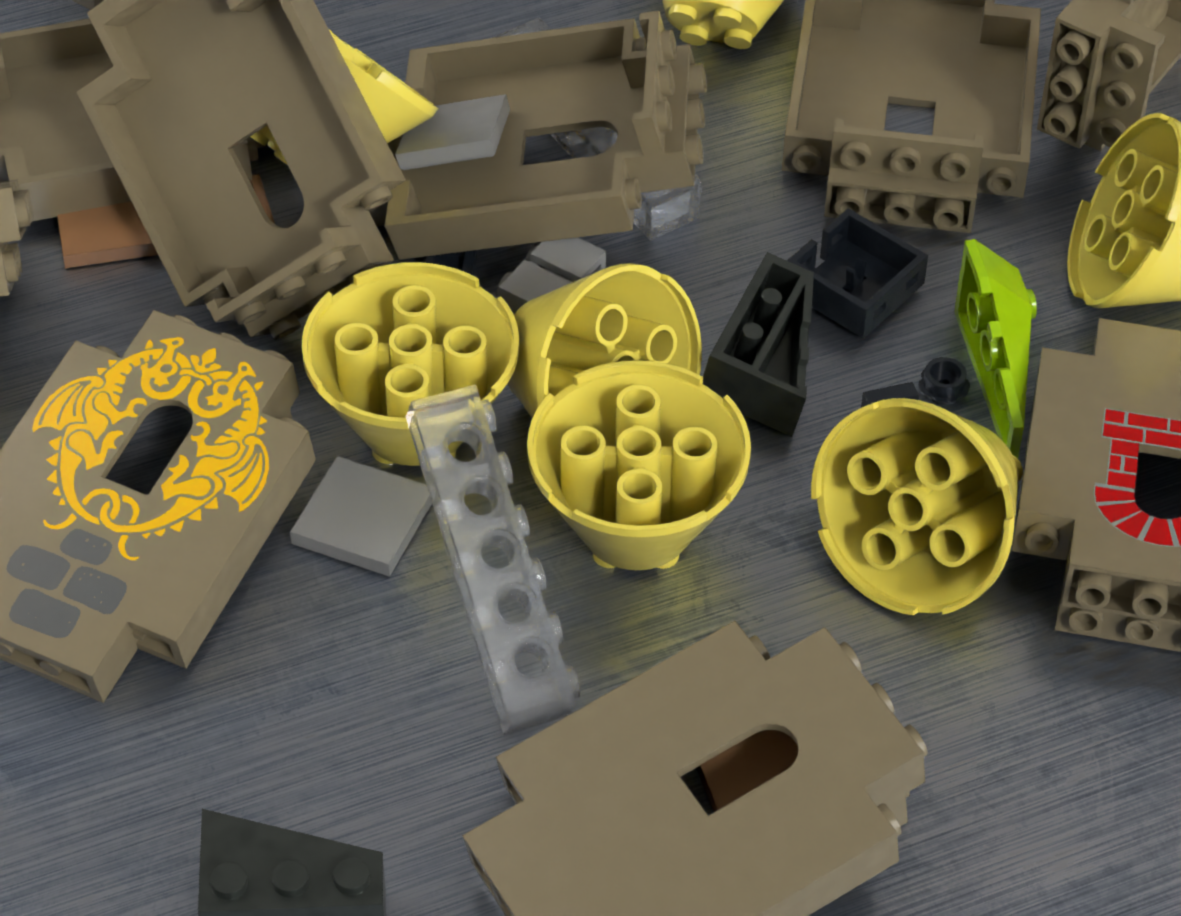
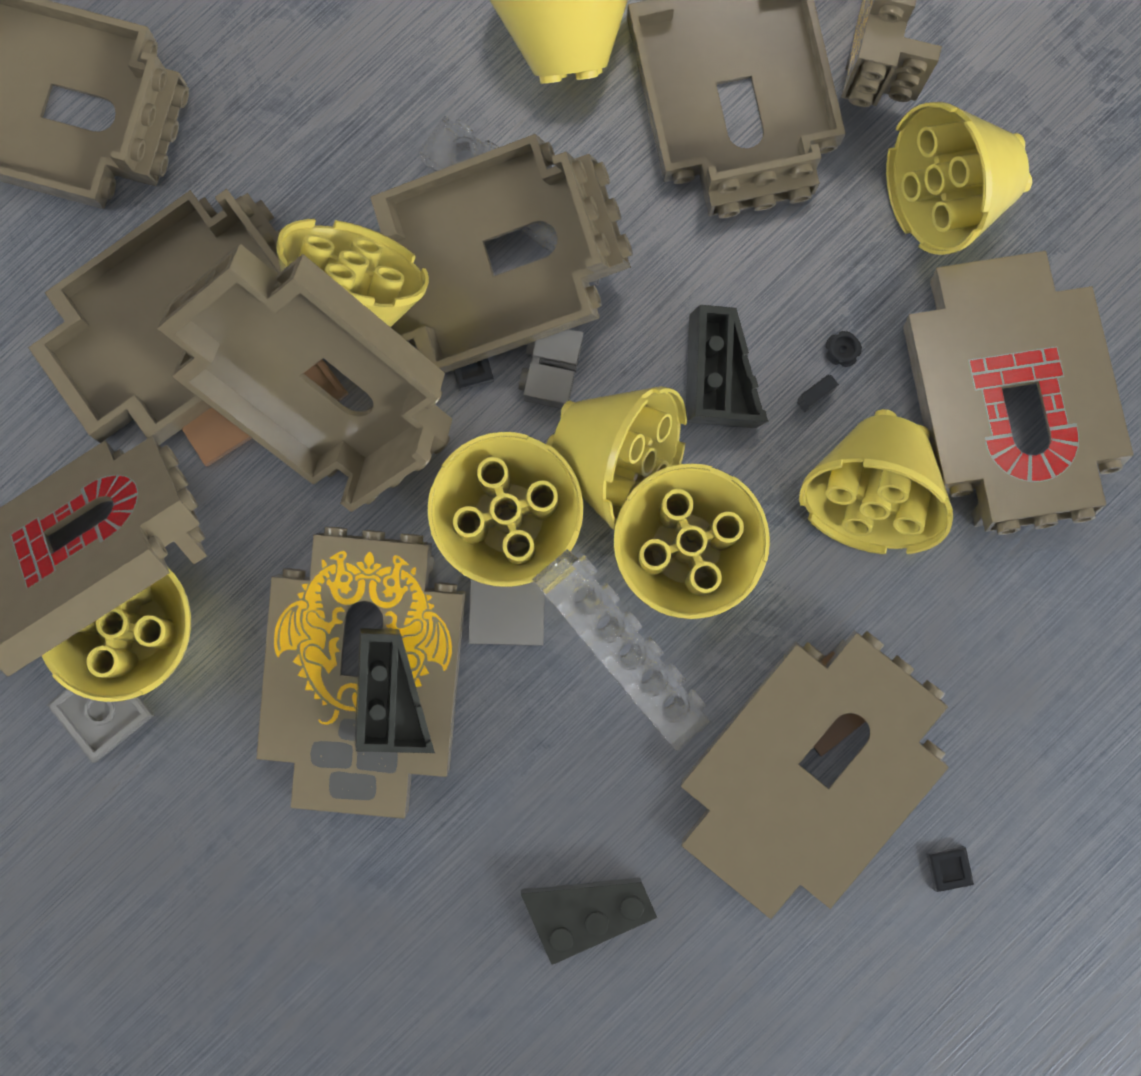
camera: 20 degrees left, 35 degrees up
light grey tile [395,94,510,170] -> none
black piece [787,208,928,338] -> none
lime wedge [954,239,1037,458] -> none
none -> pearl dark grey wedge [355,628,435,753]

